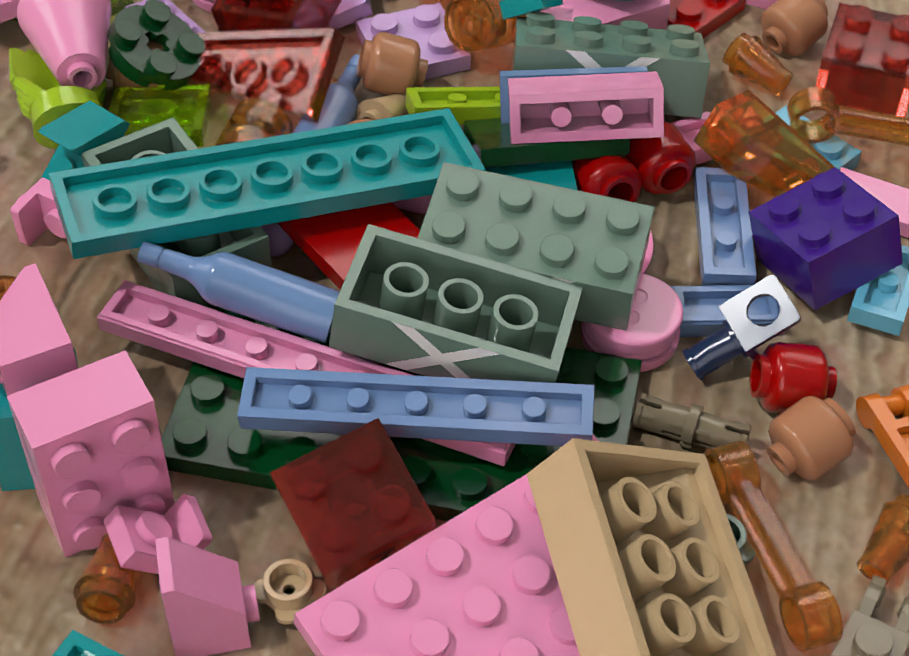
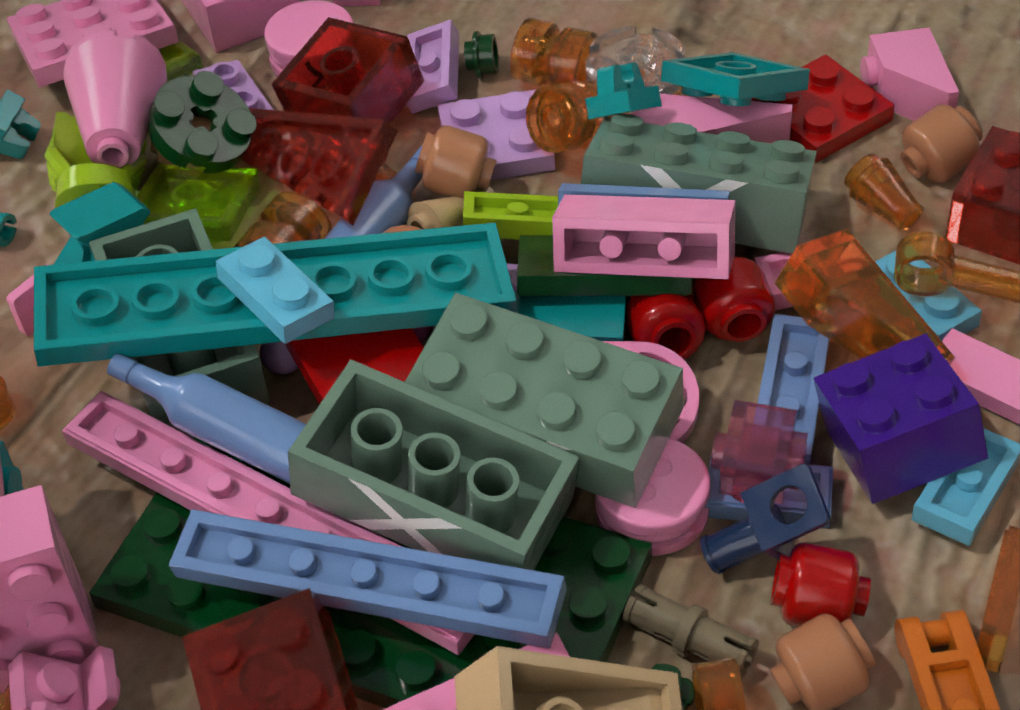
camera: 15 degrees right, 0 degrees up
none -> medium azure plate [216,236,334,344]
none -> clear pink brick [710,400,808,504]

